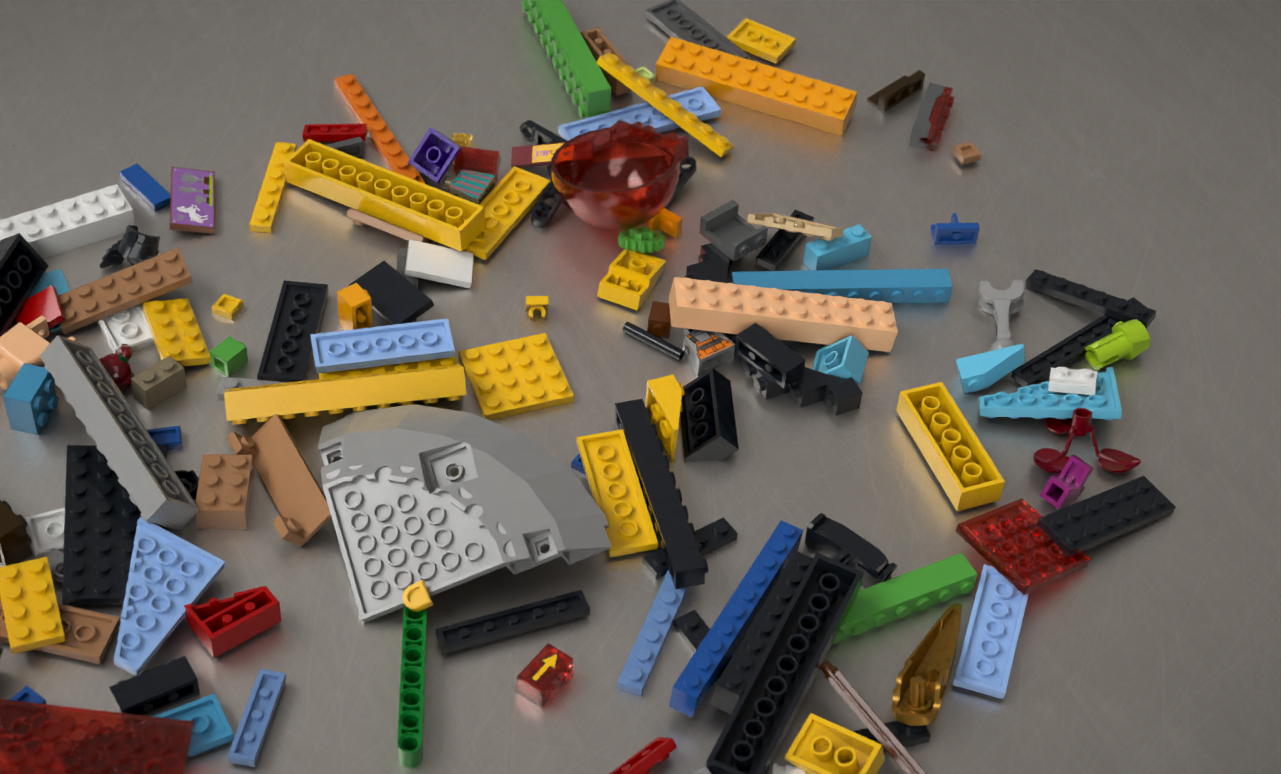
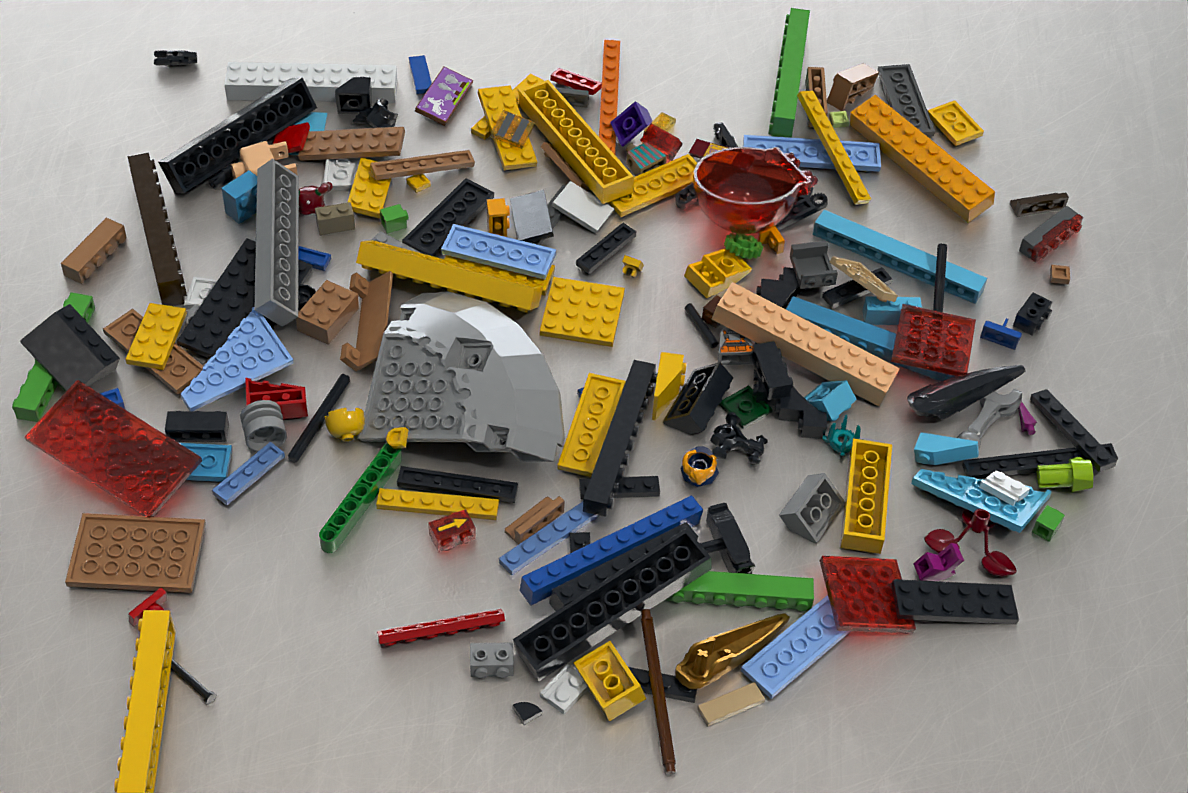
camera: 30 degrees right, 5 degrees up
none -> light grey wheel [240,400,287,452]
none -> black axle [288,374,350,463]
none -> yellow cylinder [325,408,365,442]
none -> black slope [335,77,372,114]
none -> medium nougat plate [370,150,475,180]
none -> yellow plate [376,488,499,520]
none -> yellow plate [477,85,538,170]
none -> clear yellow tile [490,110,535,149]
none -> medium nougat panel [505,496,565,545]
none -> black plate [576,223,637,274]
none -> piece [680,446,719,487]
none -> tan tile [698,682,765,726]
none -> black piece [710,412,768,464]
none -> dark green tile [719,385,773,429]
none -> light grey slope [779,473,845,543]
none -> medium azure brick [813,210,987,304]
none -> teal piece [823,415,864,457]
none -> medium nougat wedge [827,63,879,111]
none -> clear red plate [891,304,976,376]
none -> black piece [907,365,1026,420]
none -> black axle [932,243,947,328]
none -> black brick [1013,292,1052,336]
none -> magenta piece [1018,402,1037,435]
none -> bright green brick [1032,505,1065,542]

